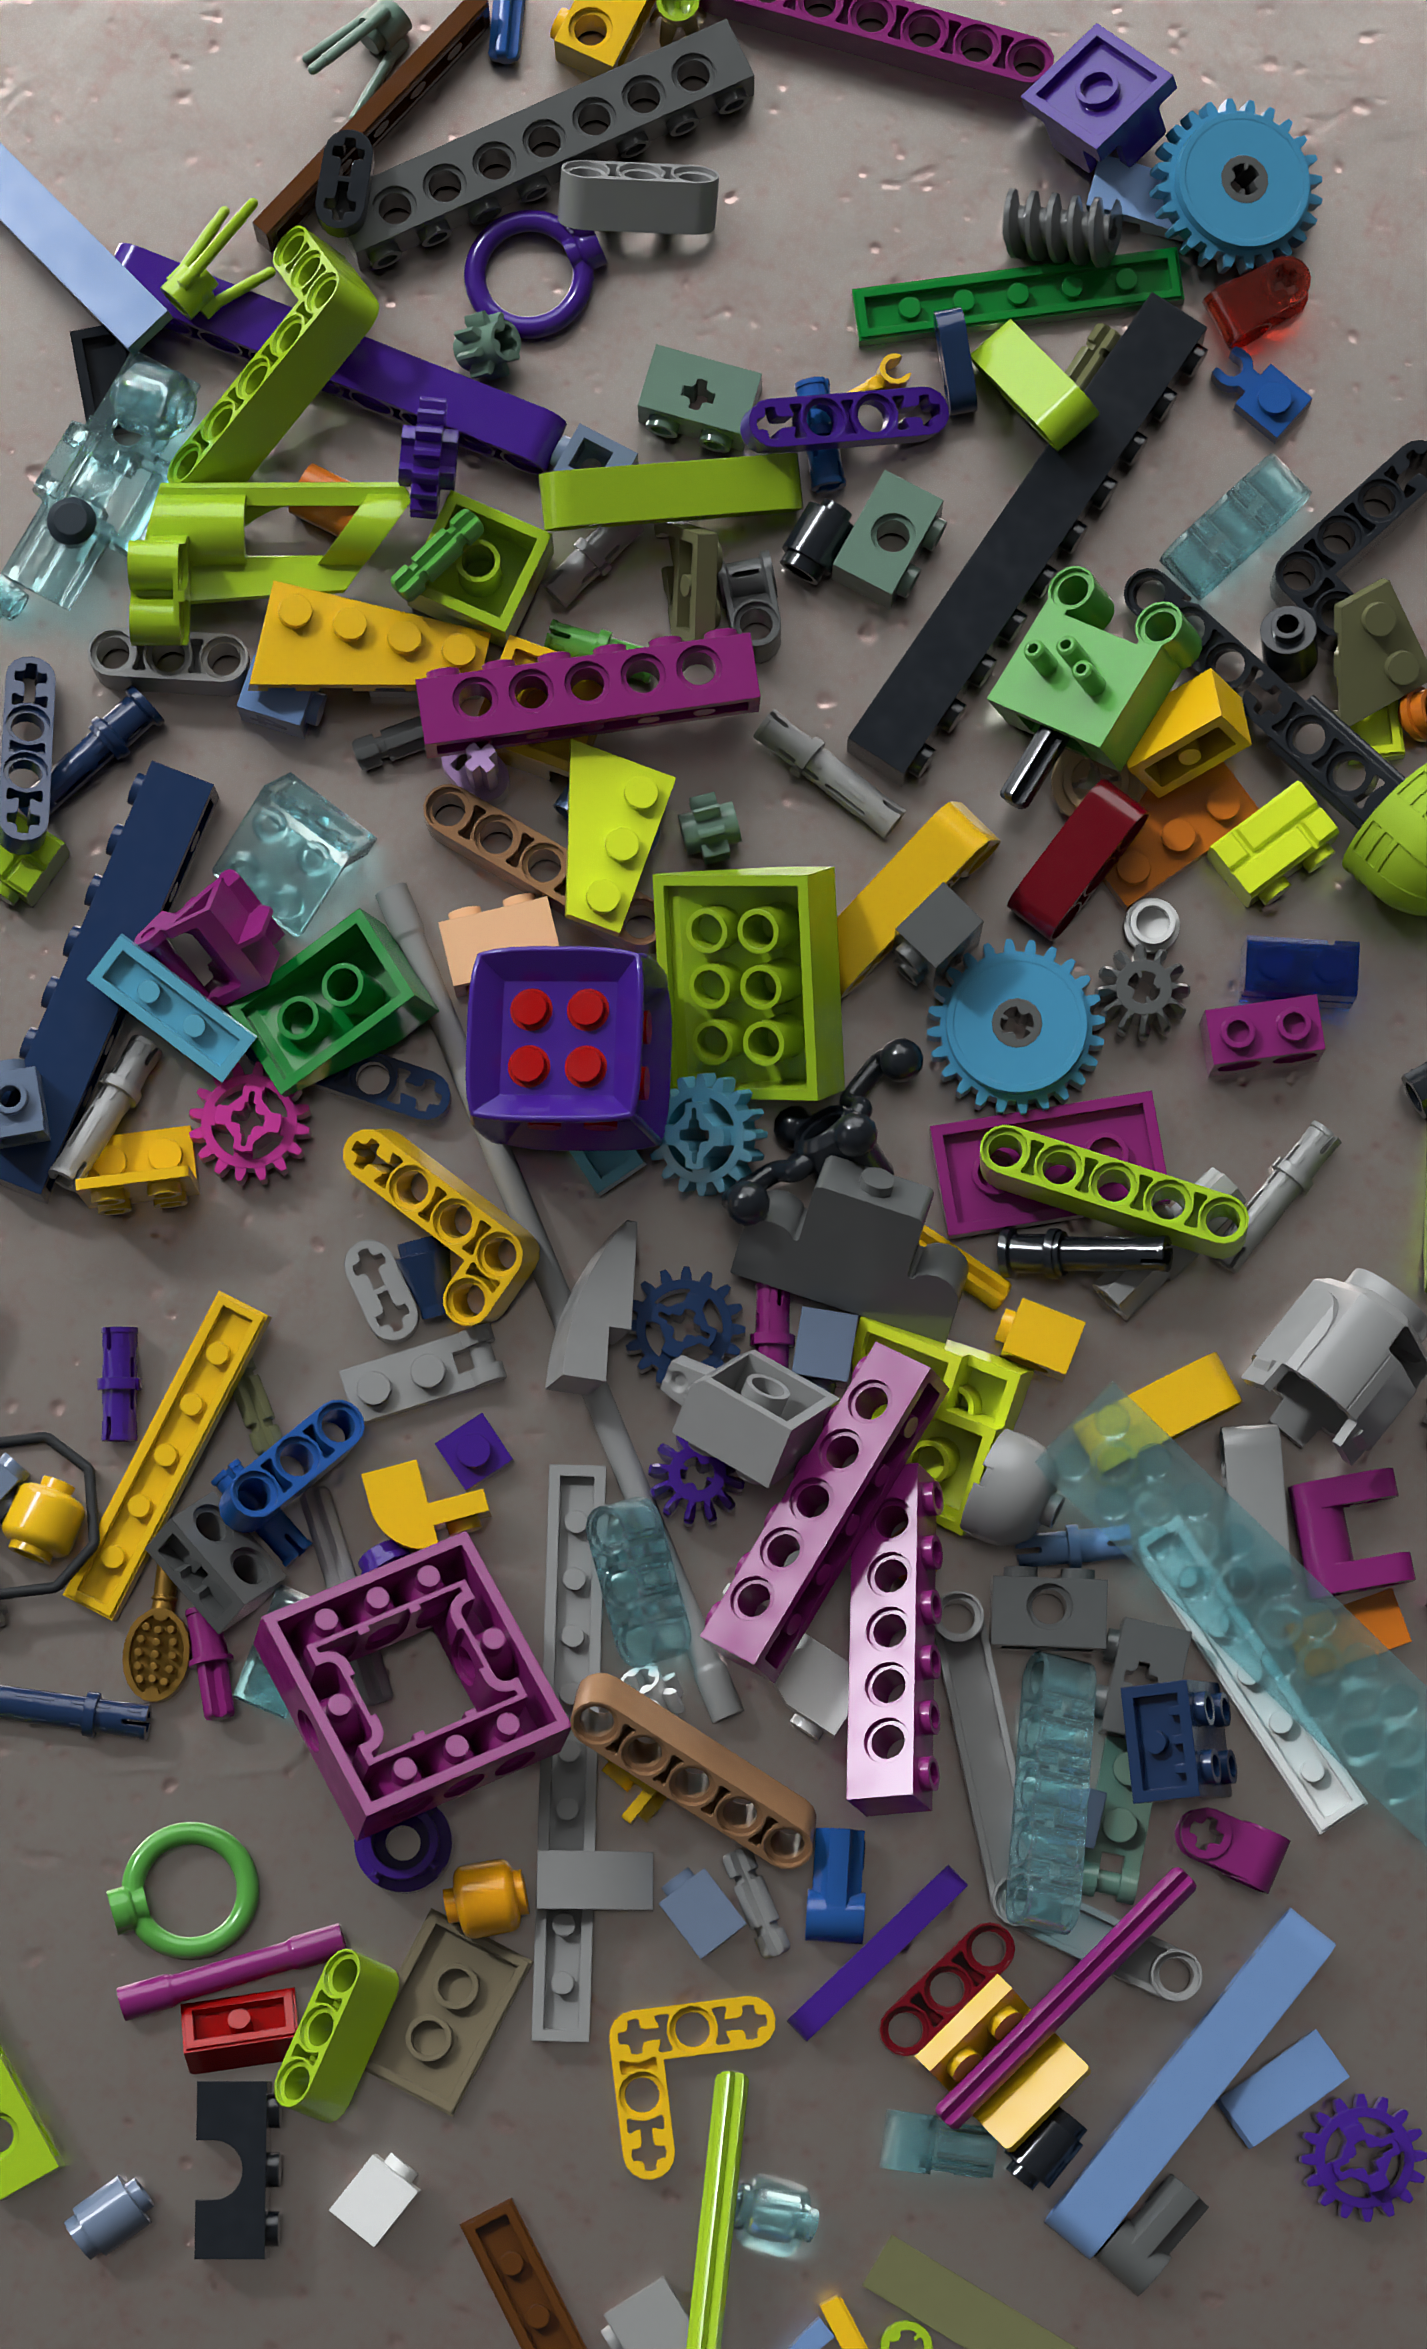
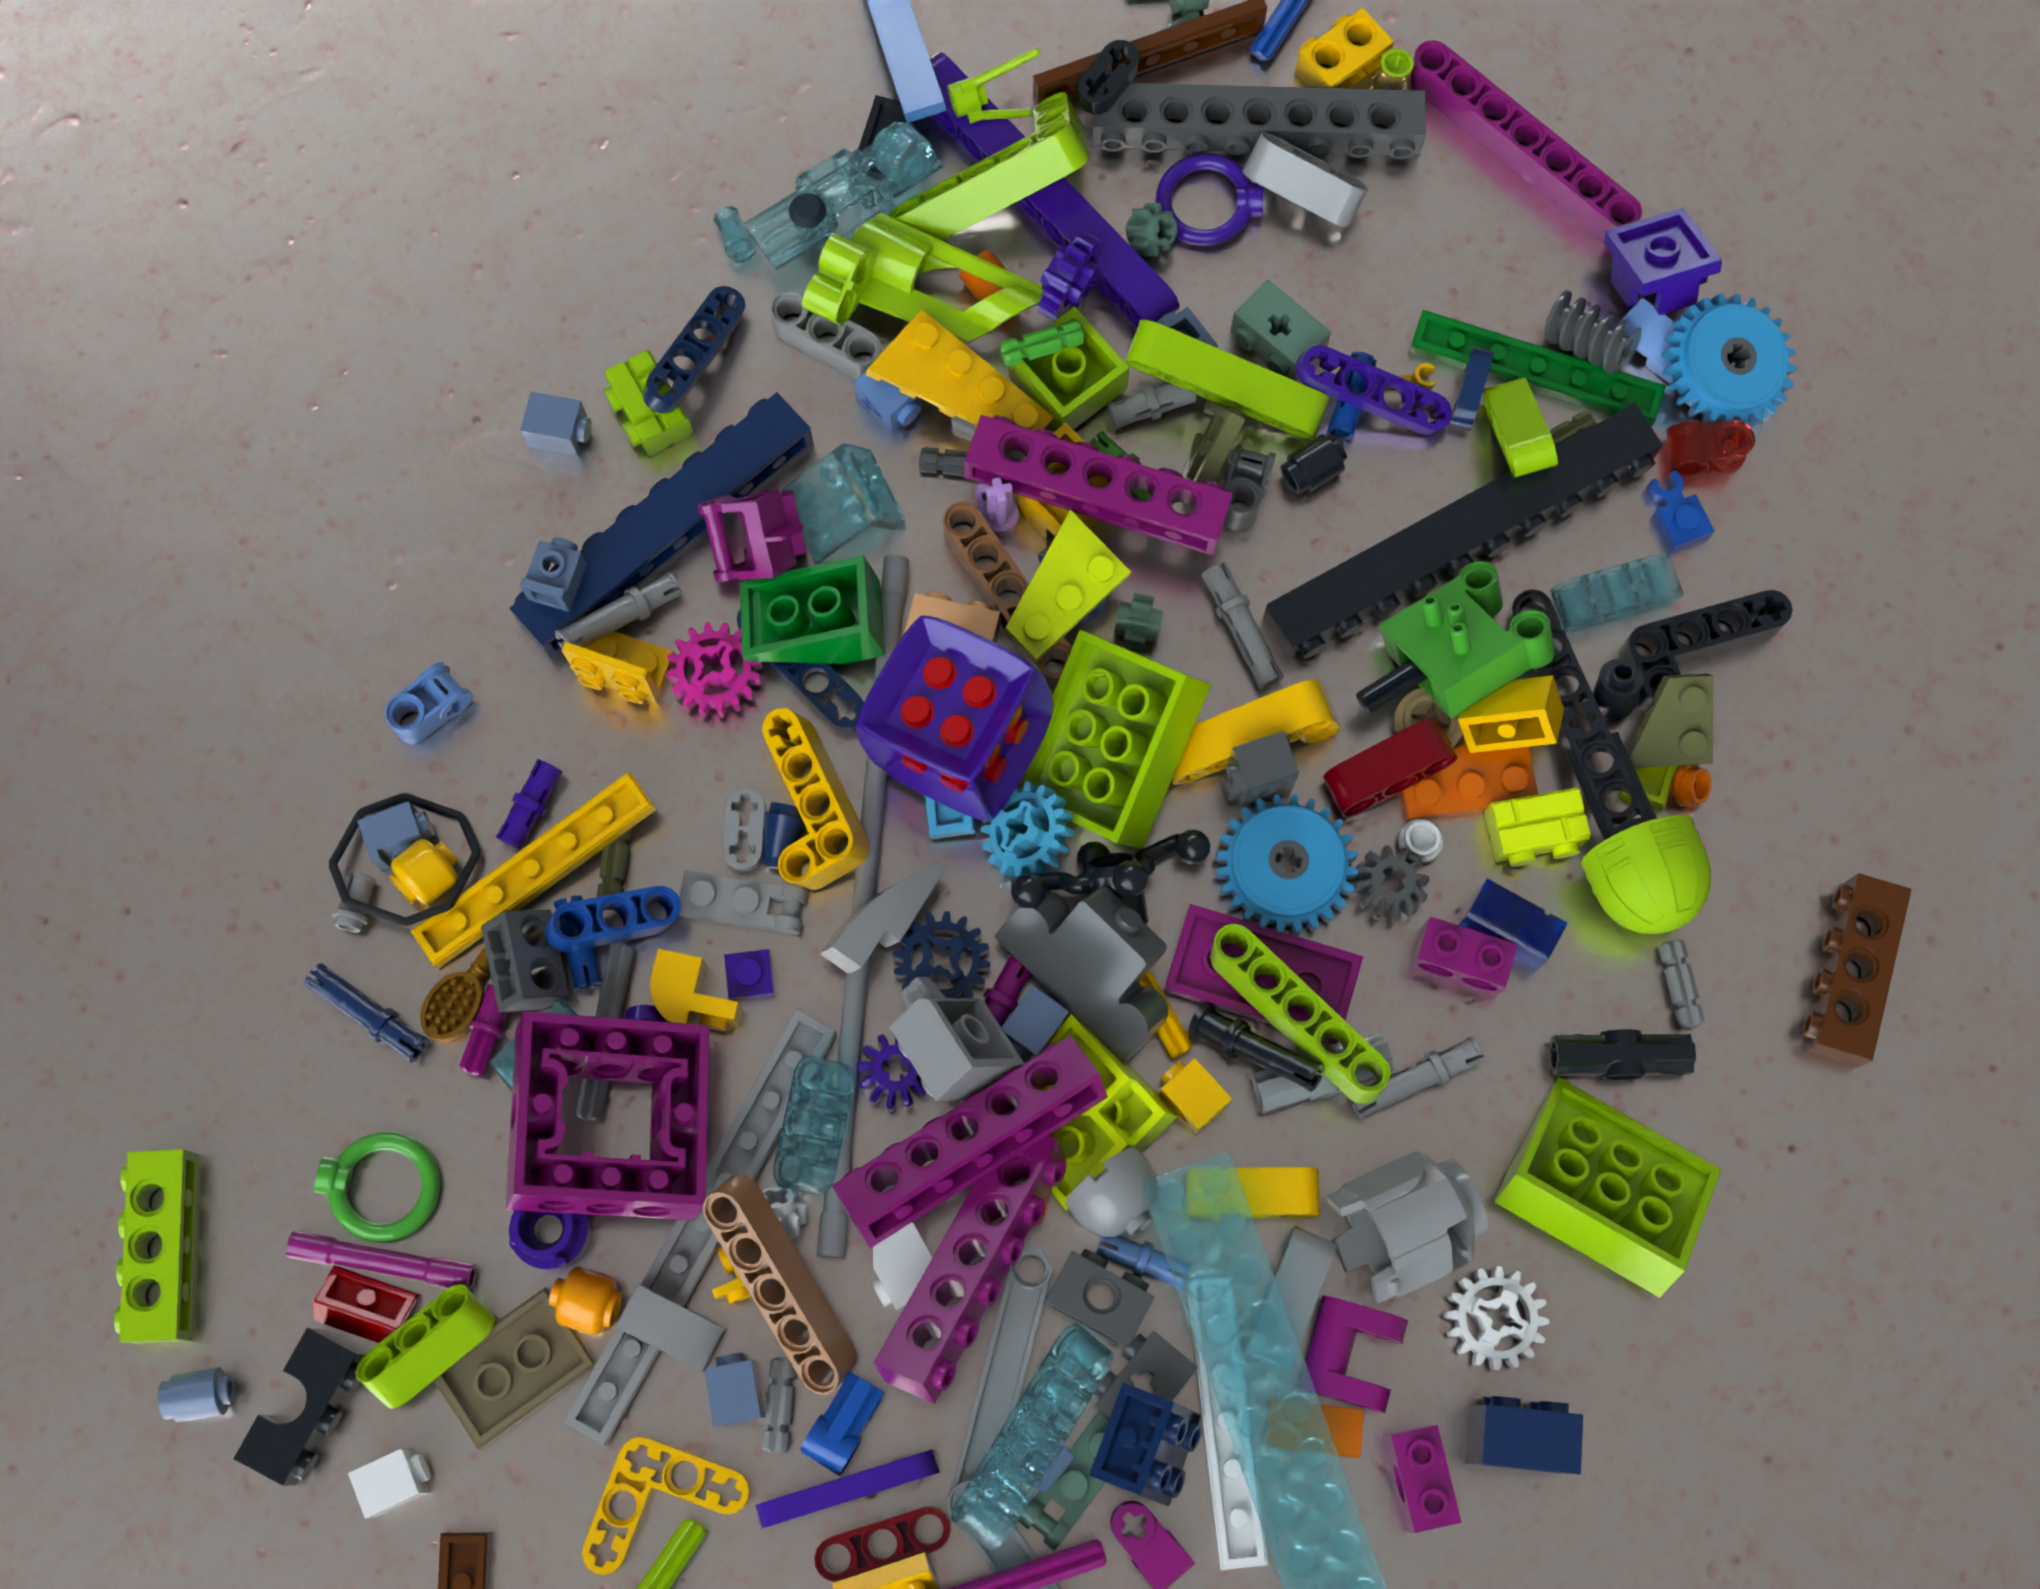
camera: 25 degrees right, 5 degrees down
dark blue pin [18,684,165,817] -> none
medium azure plate [86,934,258,1083] -> none
sand green brick [832,470,947,609] -> none

